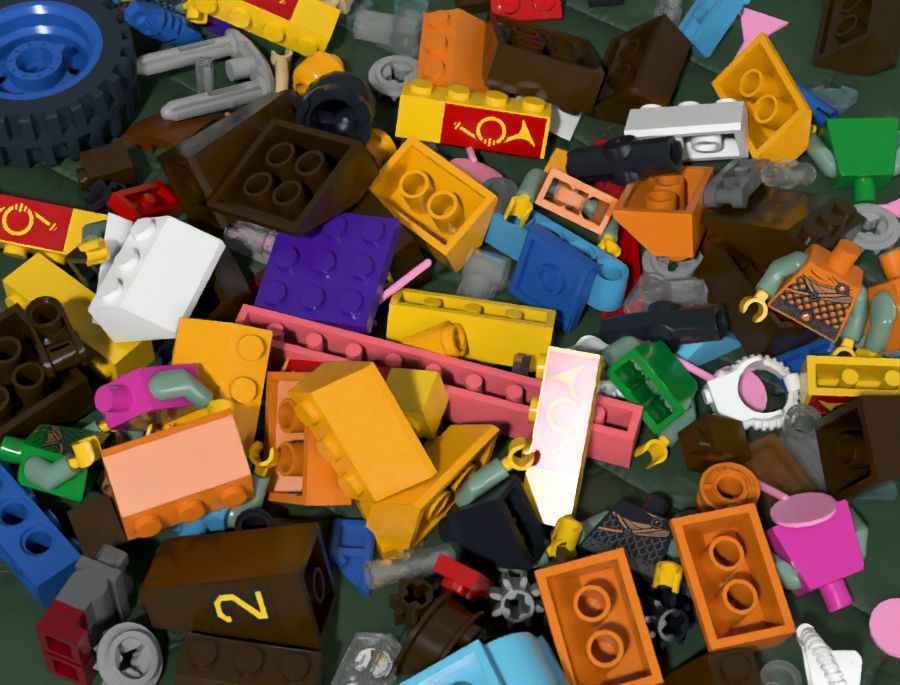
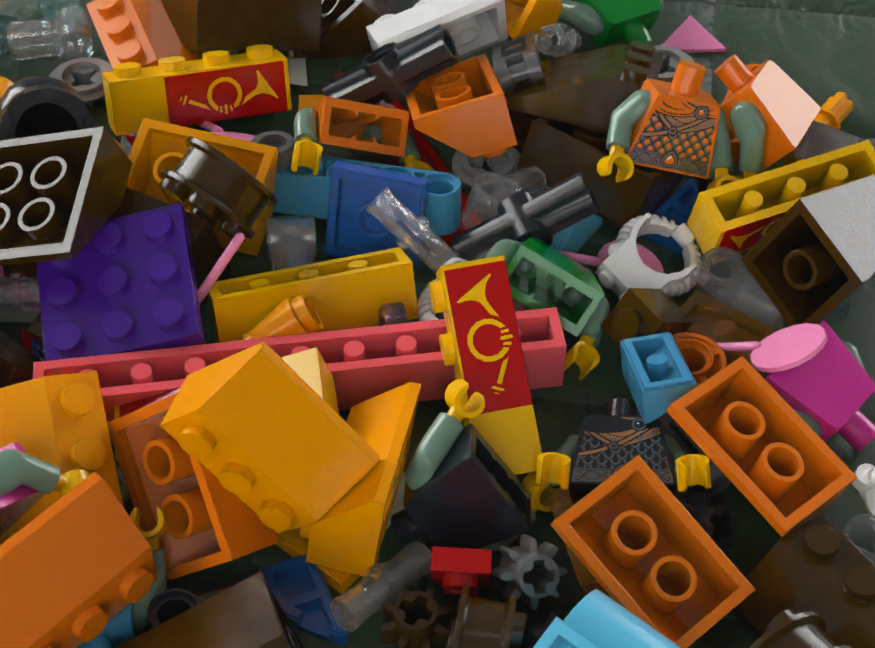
camera: 25 degrees left, 5 degrees down
none -> dark brown wheel [159,136,278,243]
none -> clear pin [366,187,459,275]
none -> dark azure slope [620,332,697,424]

